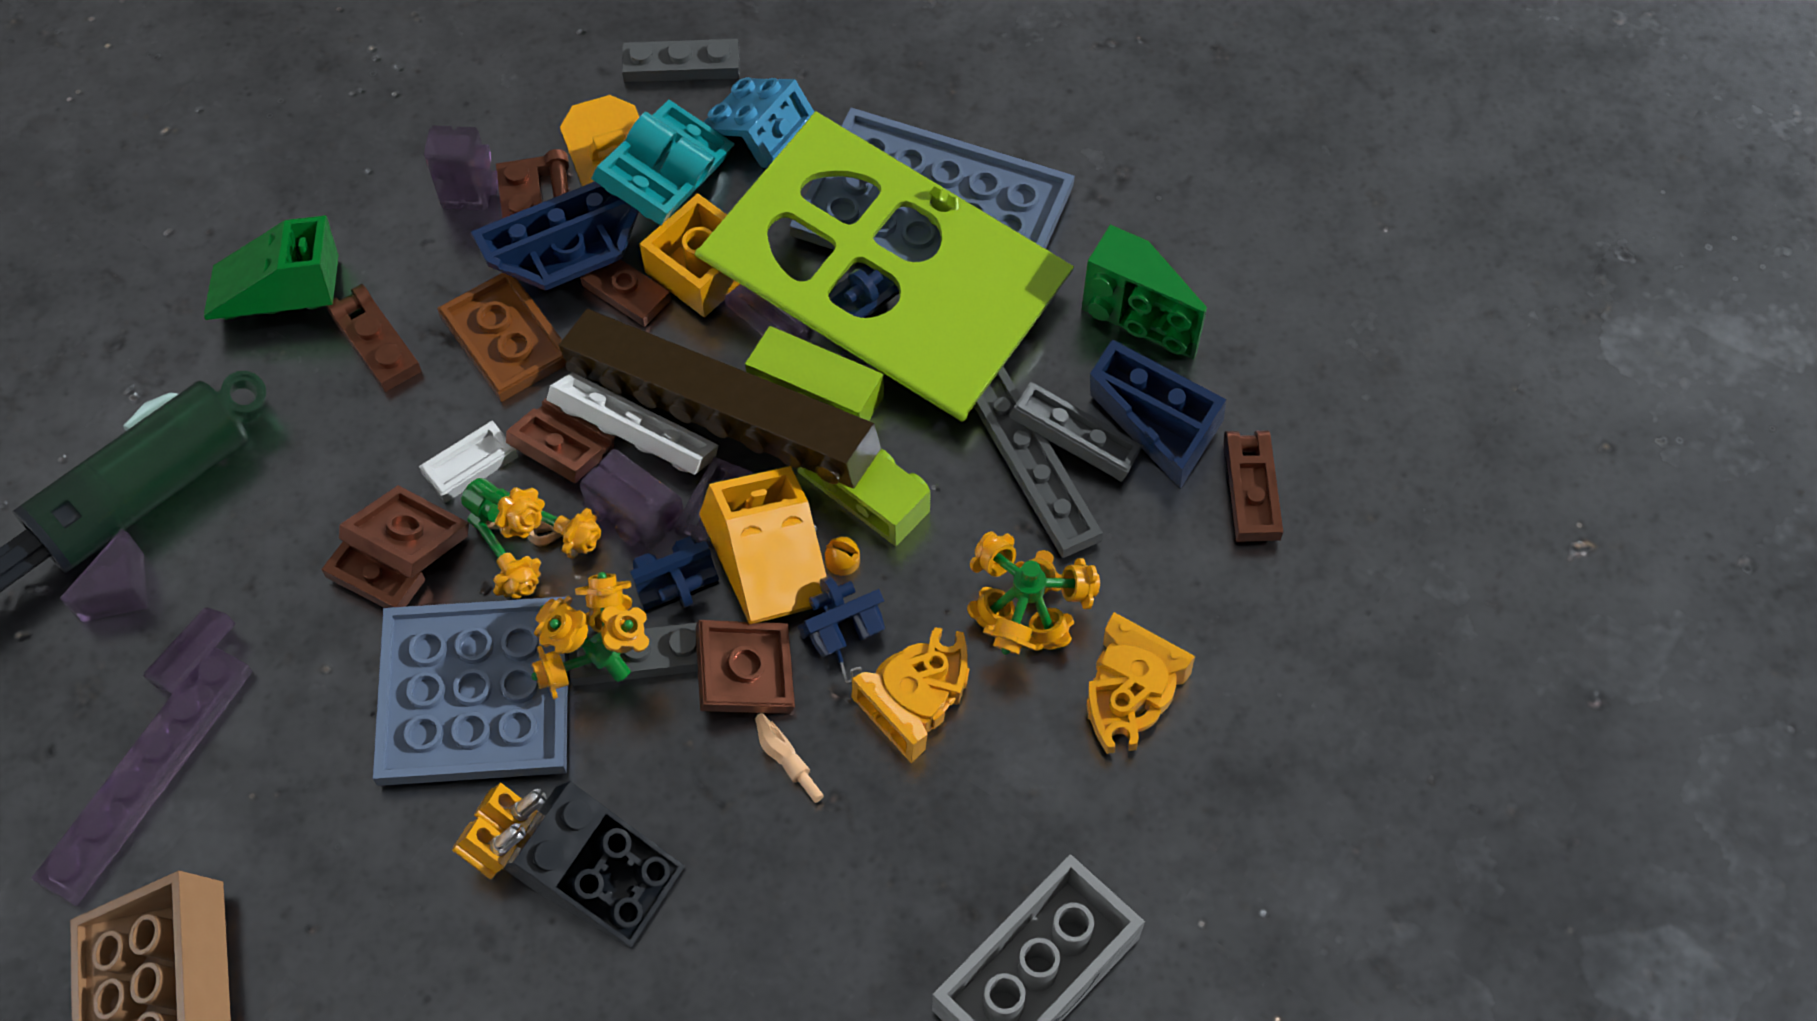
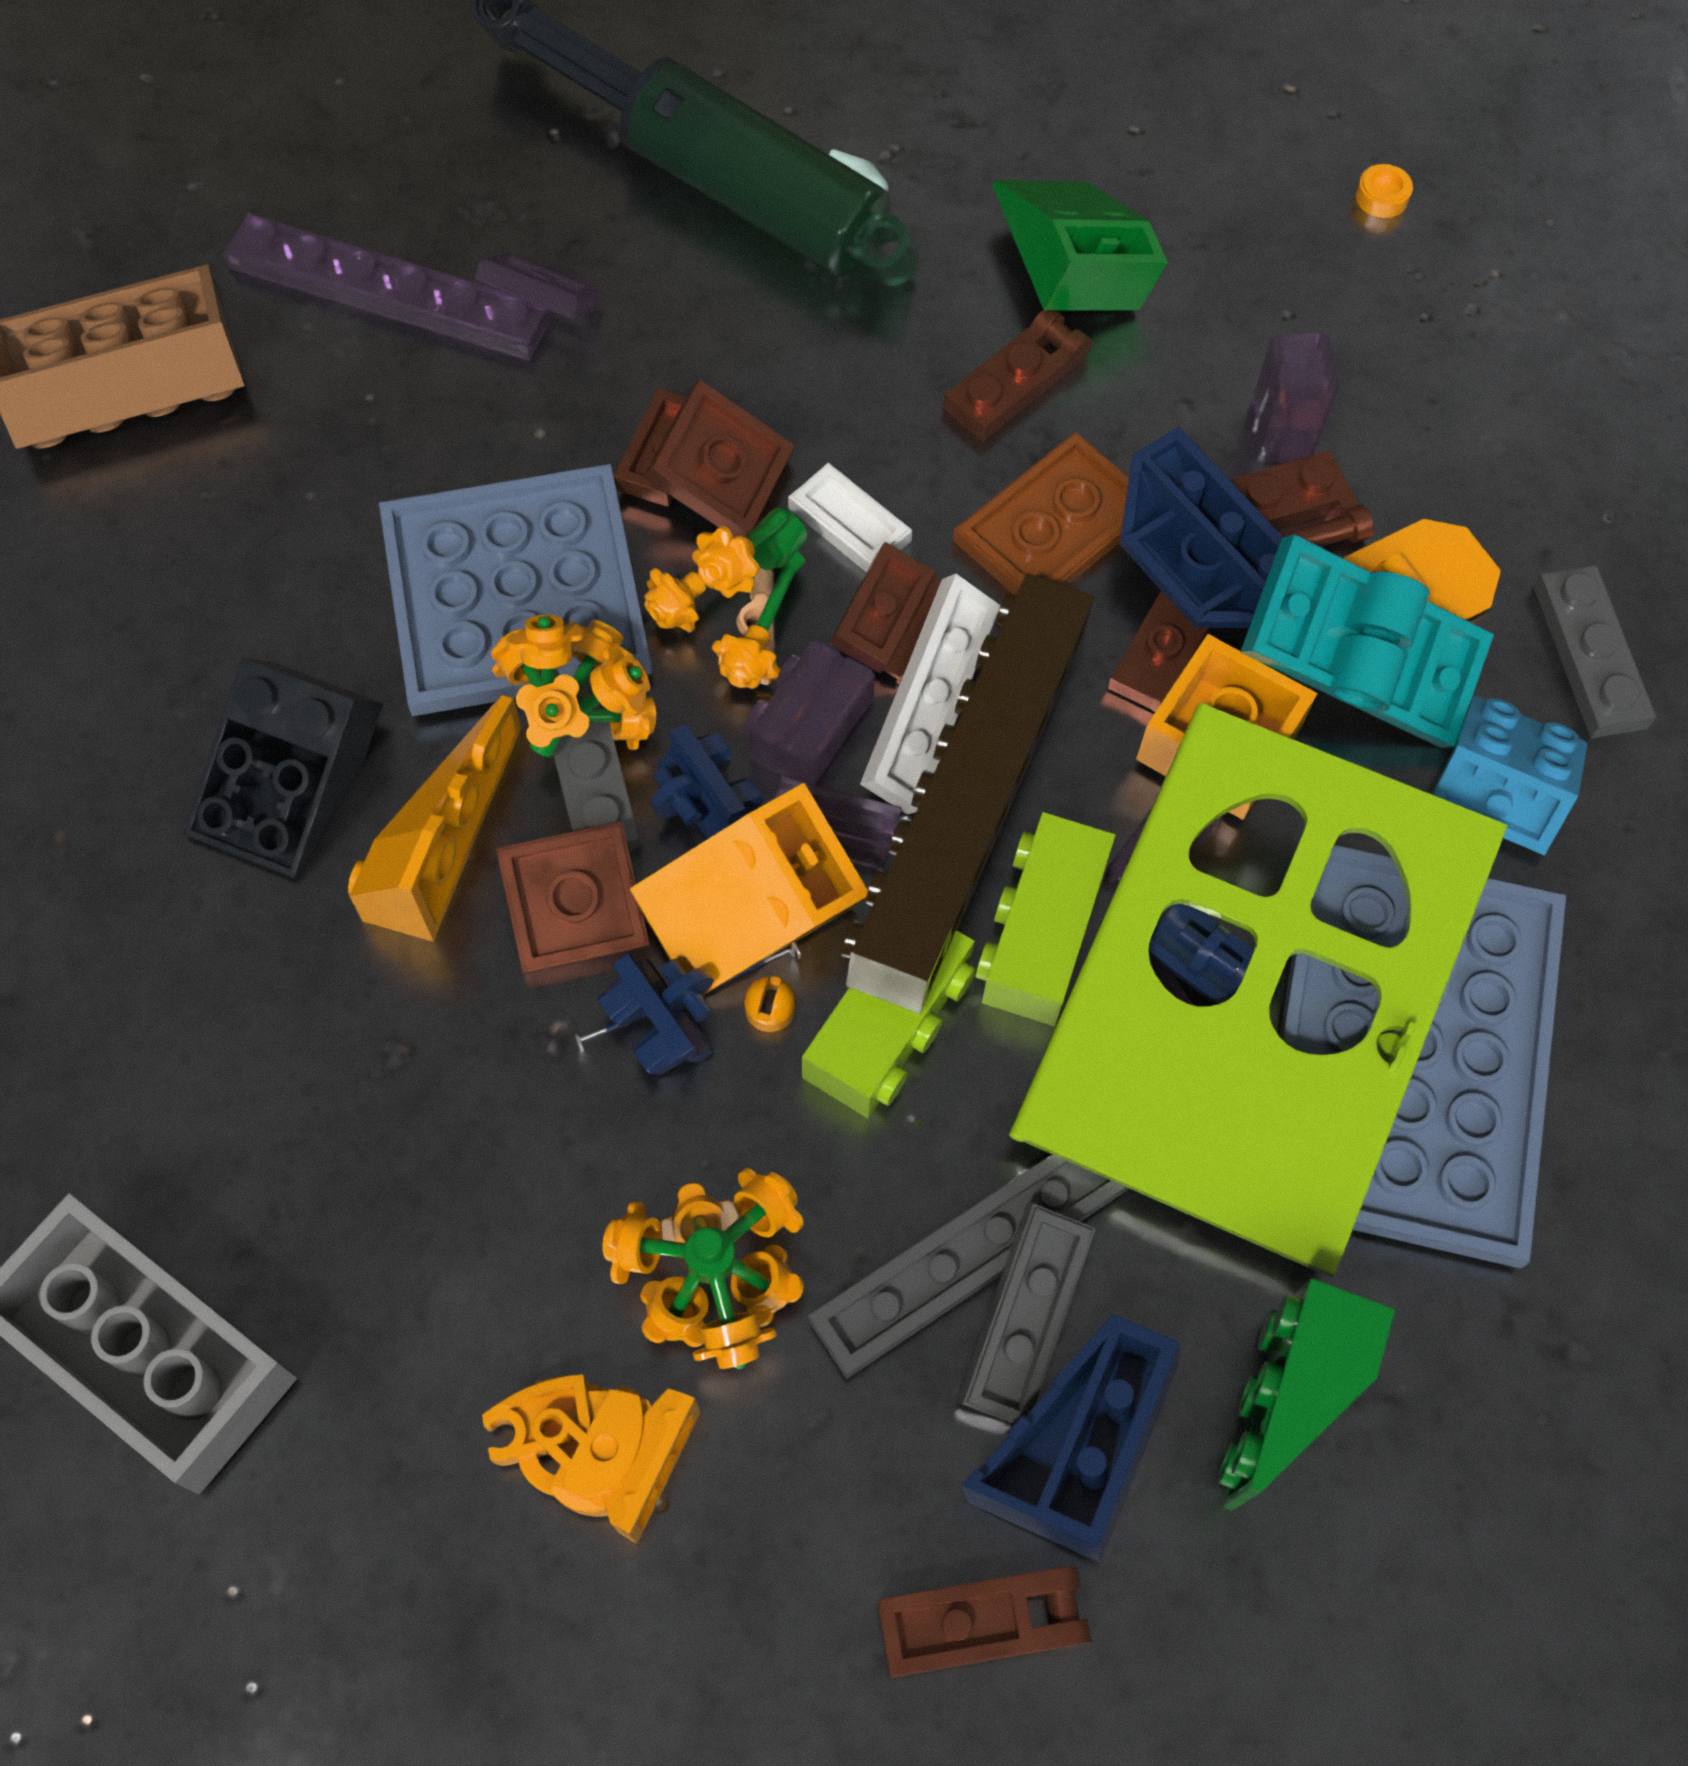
camera: 80 degrees right, 5 degrees up
clear purple slope [60,529,148,622] -> none
light orange piece [452,782,546,880] -> none
light nougat hand [755,713,824,803] -> none
light orange piece [851,627,970,763] -> none
none -> light orange wedge [348,695,522,942]
none -> light orange tile [1355,164,1413,218]

